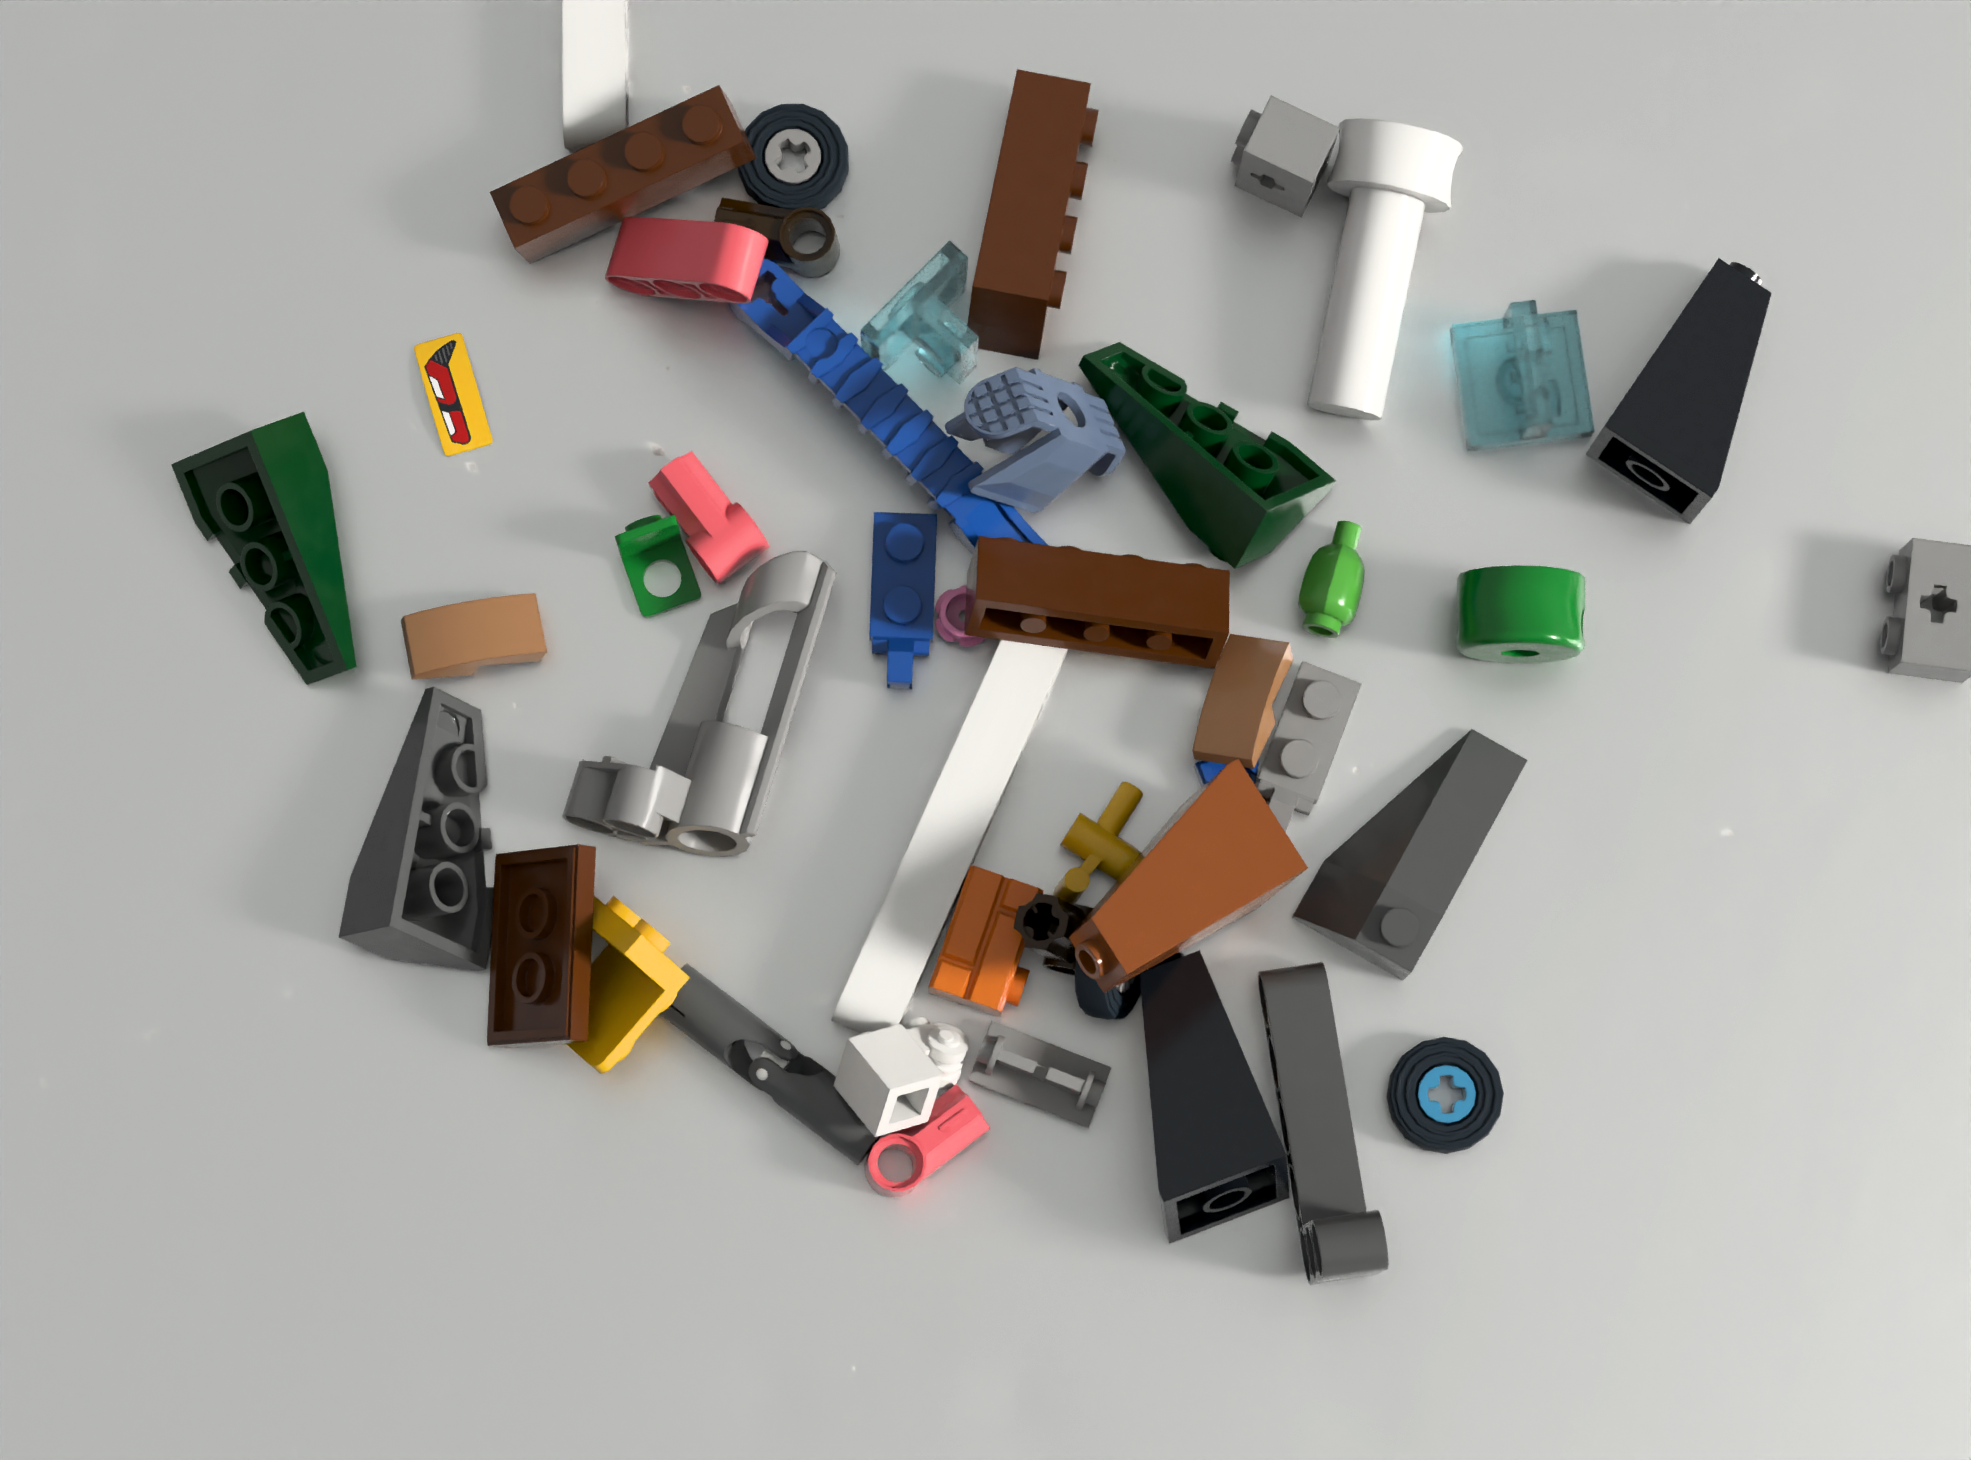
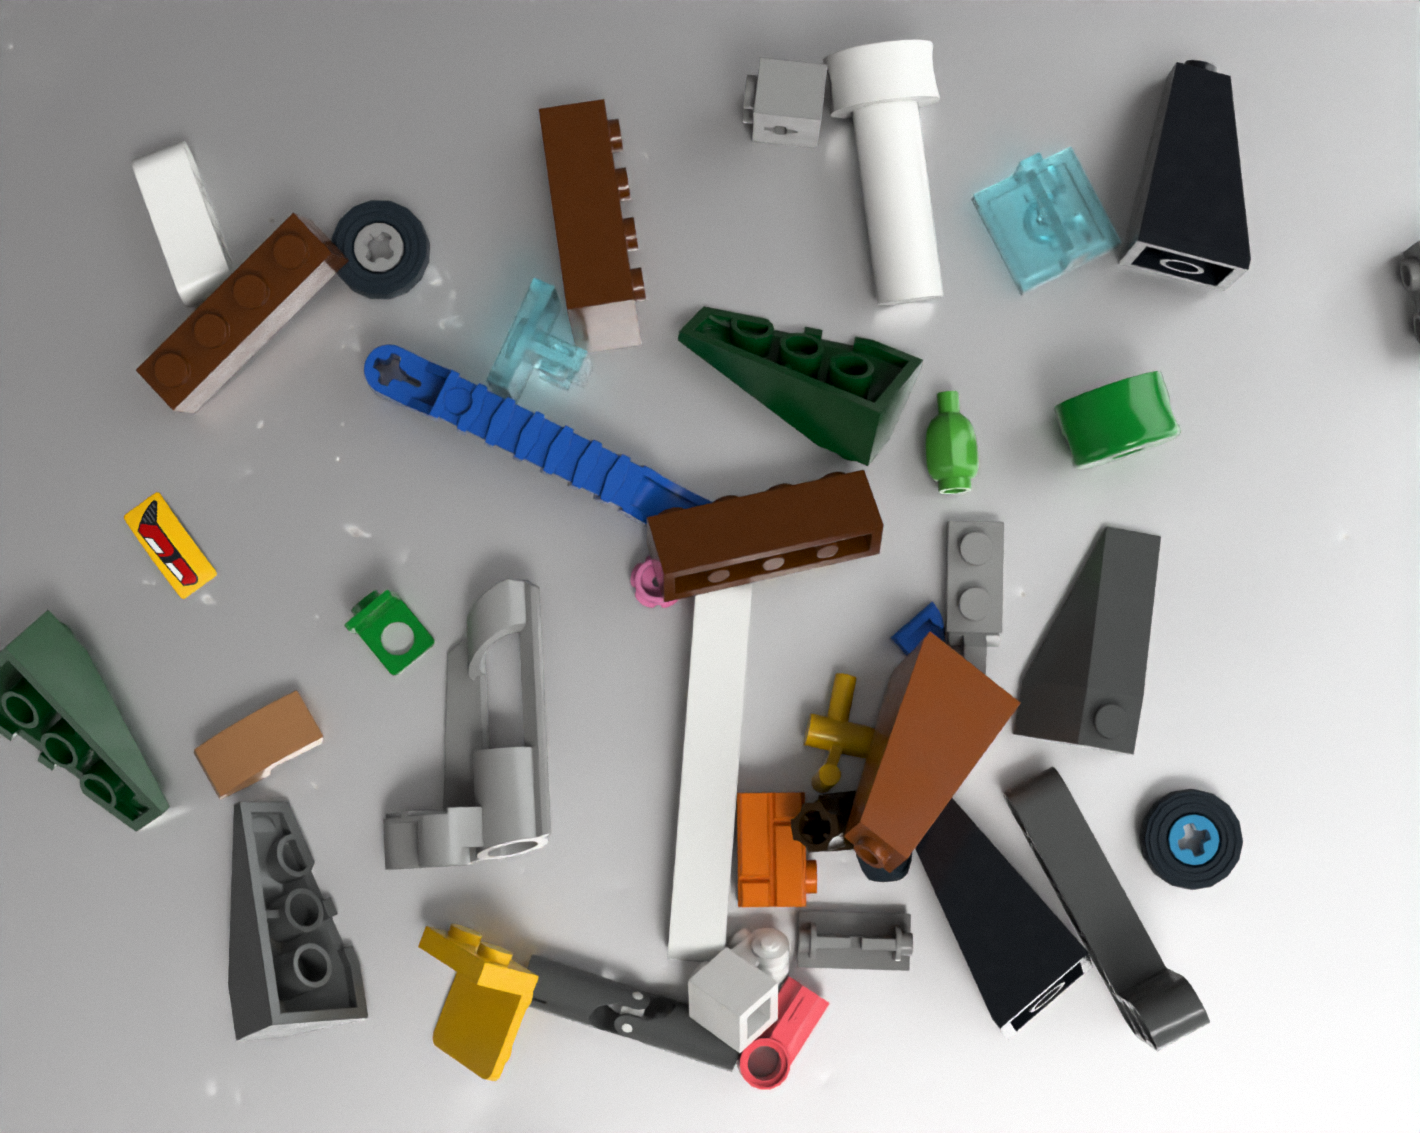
camera: 10 degrees left, 5 degrees up
reddish brown tile [487,844,596,1048] -> none
coral beam [605,217,769,303] -> none
coral piece [648,451,770,585] -> none
dark brown piece [714,197,840,277] -> none
blue hinge [869,512,937,689] -> none
sand blue piece [945,367,1126,513] -> none
medium nougat slope [1192,634,1293,769] -> none

